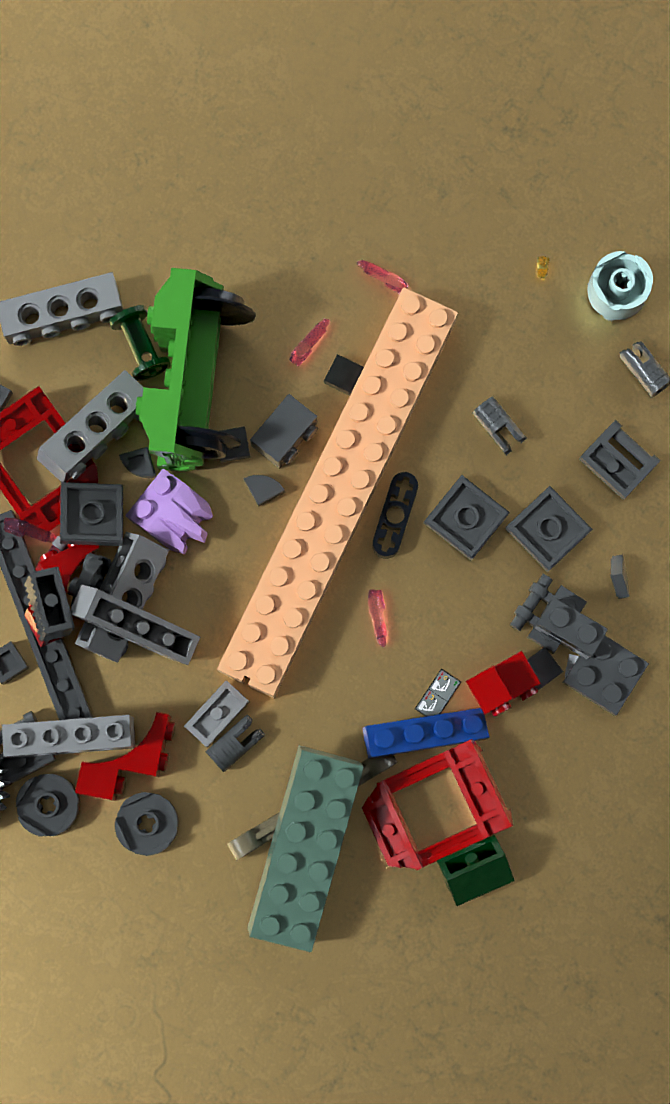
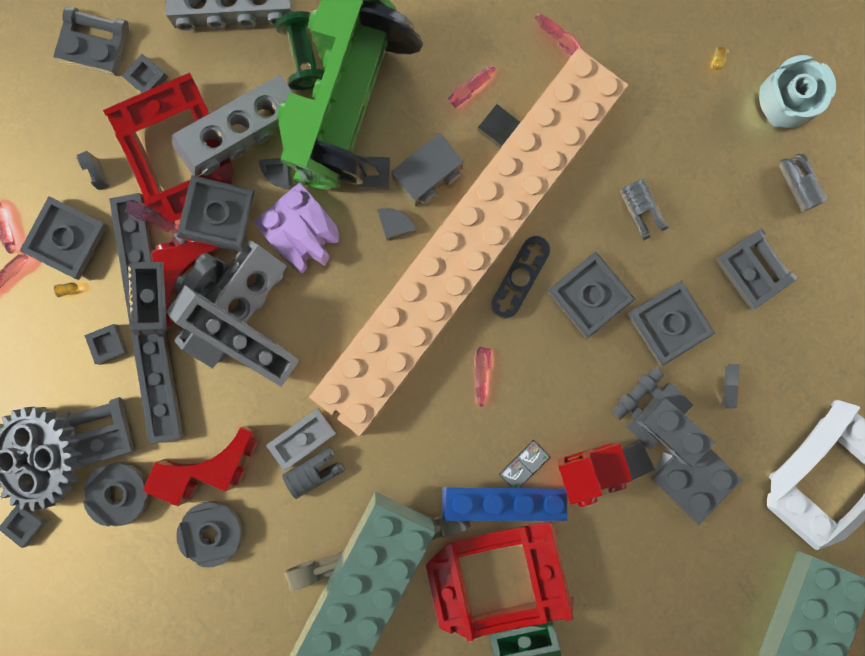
camera: 10 degrees right, 5 degrees up
light grey brick [2,715,135,758] -> none

